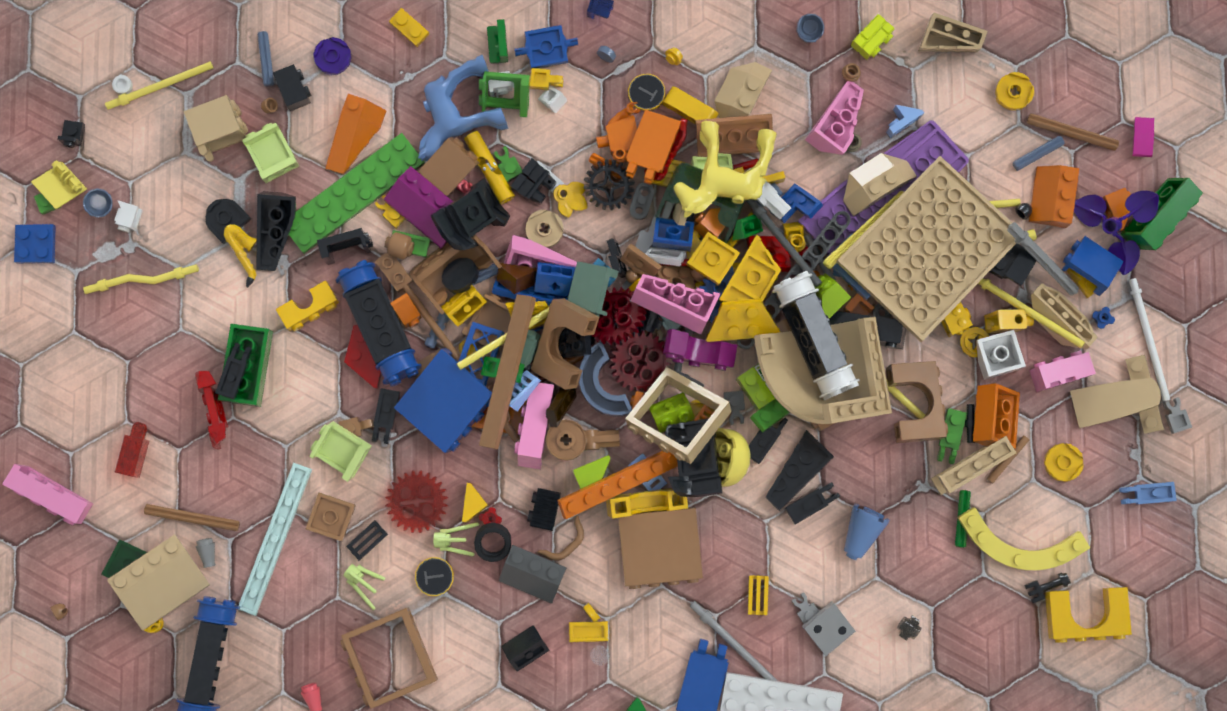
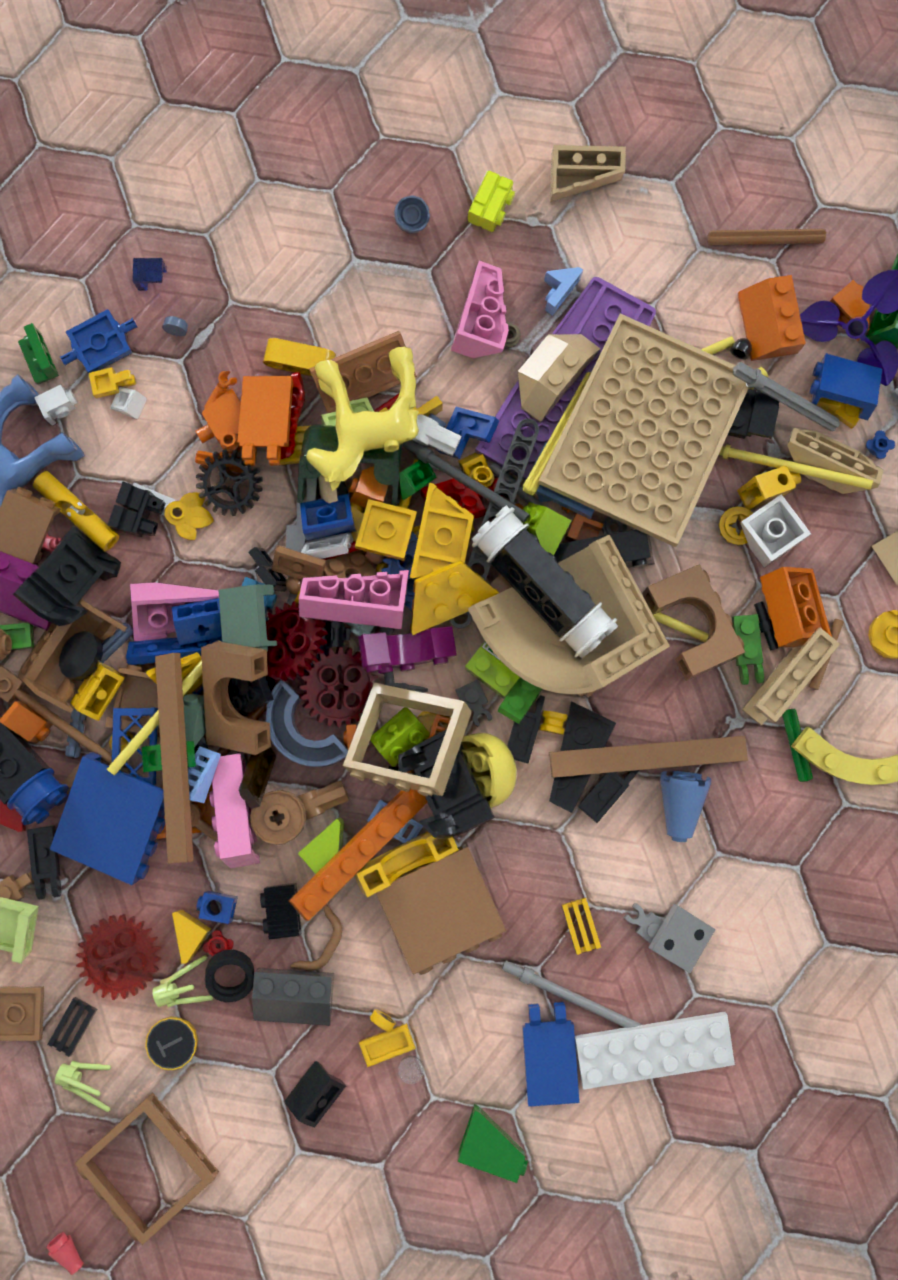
camera: 20 degrees left, 0 degrees up
bright green window [479,71,530,117] -> none
bright green plate [494,146,522,182] -> none
reddish brown slope [496,263,537,294] -> none
tan plate [525,210,563,248] -> none
black tile [628,74,665,111] -> none
dark grey plate [630,182,654,220] -> none
yellow plate [665,47,683,66] -> none
tan wedge [714,62,772,118] -> none
medium nougat plate [842,63,861,82] -> none
clear smoke gear [897,615,922,641] -> none
yellow head [941,302,973,337] -> none
yellow plate [995,72,1034,111] -> none
sand blue axle [1013,136,1065,171] -> none
bright pink wedge [1029,350,1096,392] -> none
dark pink slope [1132,117,1154,157] -> none
none -> blue brick [196,891,238,924]
none -> yellow wheel [539,710,568,735]
none -> medium nougat tile [549,736,748,778]

